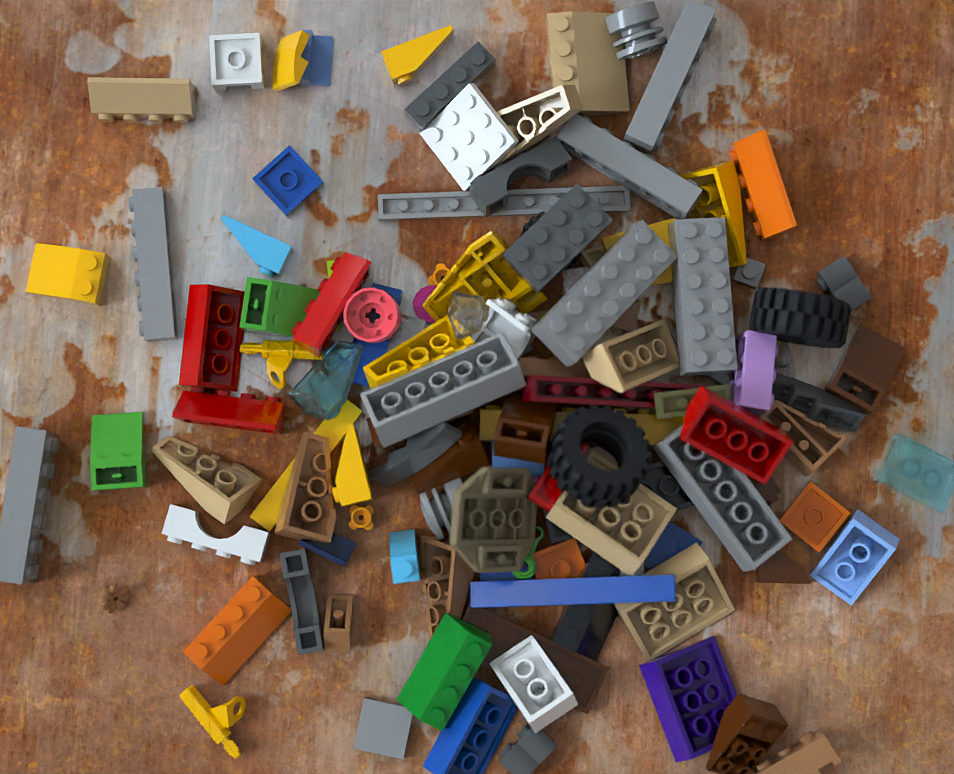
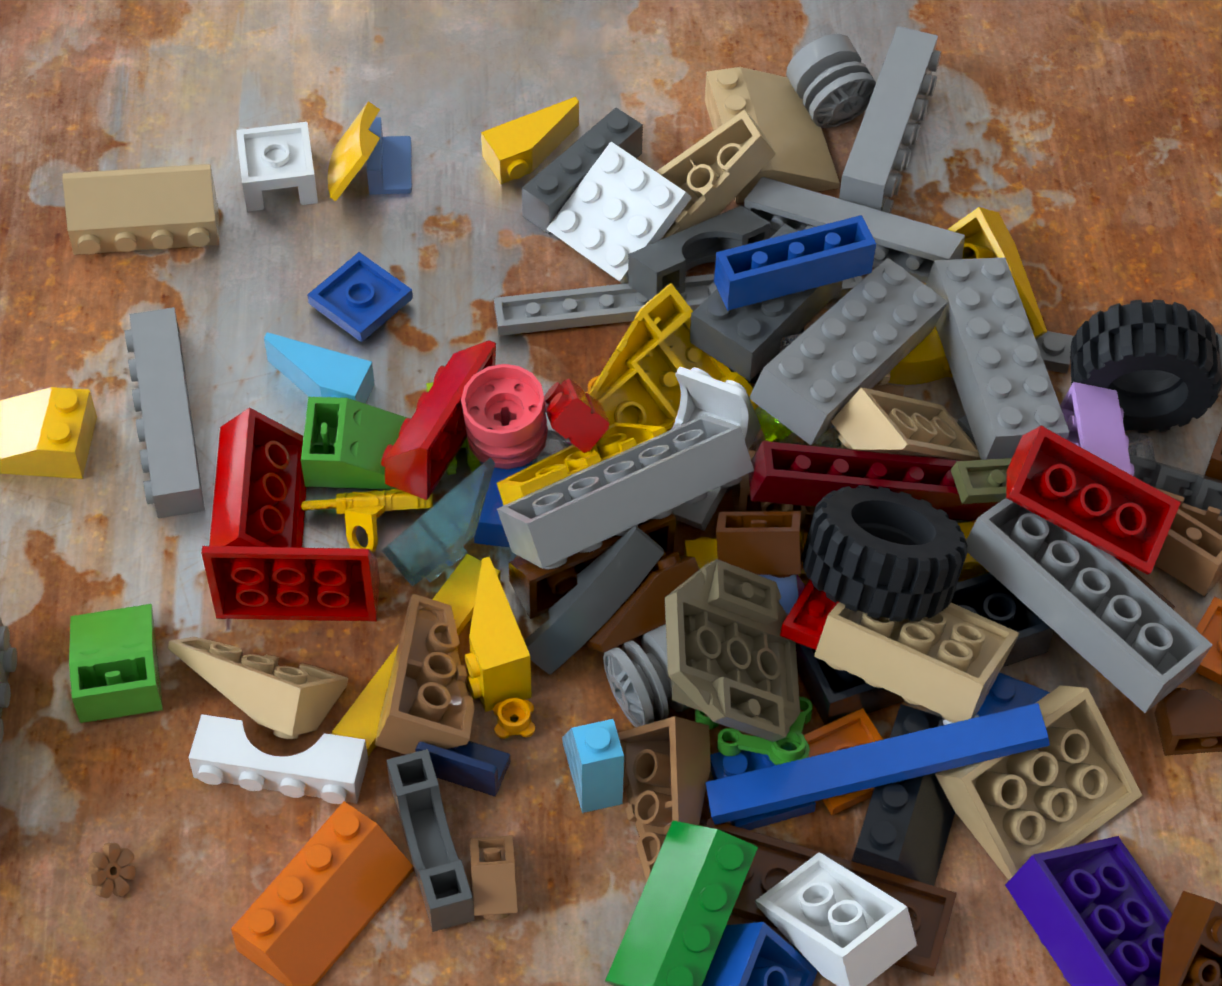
camera: 10 degrees left, 30 degrees down
clear slope [447,292,489,339] -> none
orange slope [728,129,797,242] -> none
none -> red brick [544,379,610,453]
none -> blue brick [714,215,876,311]

